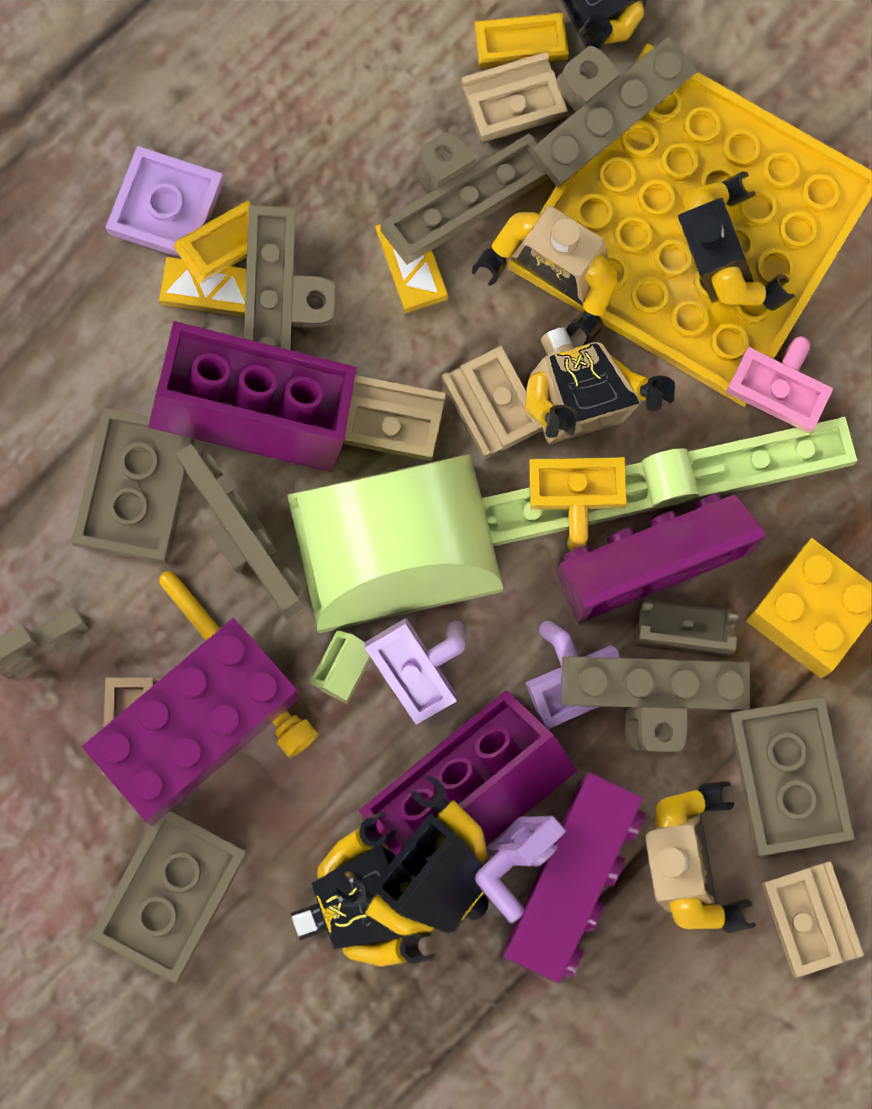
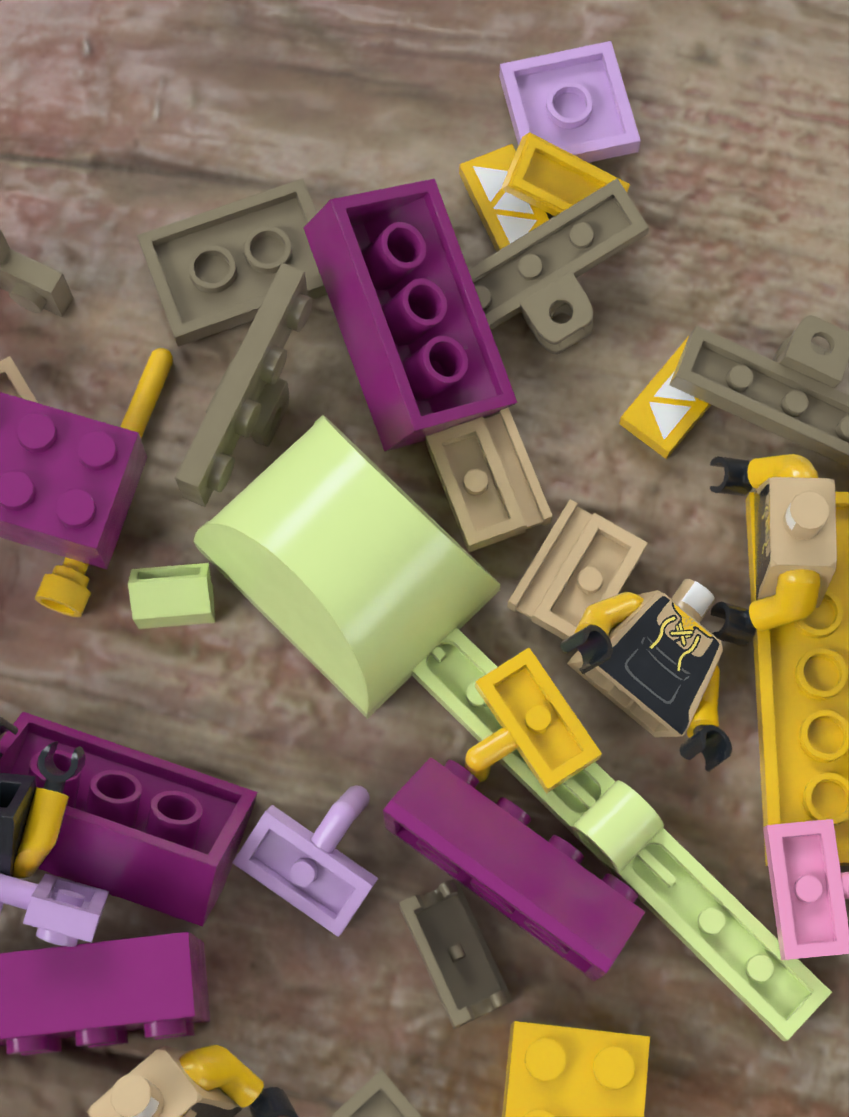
camera: 60 degrees right, 5 degrees down
lavender plate [365,618,466,725] -> none
dark tan plate [561,656,750,752] -> none

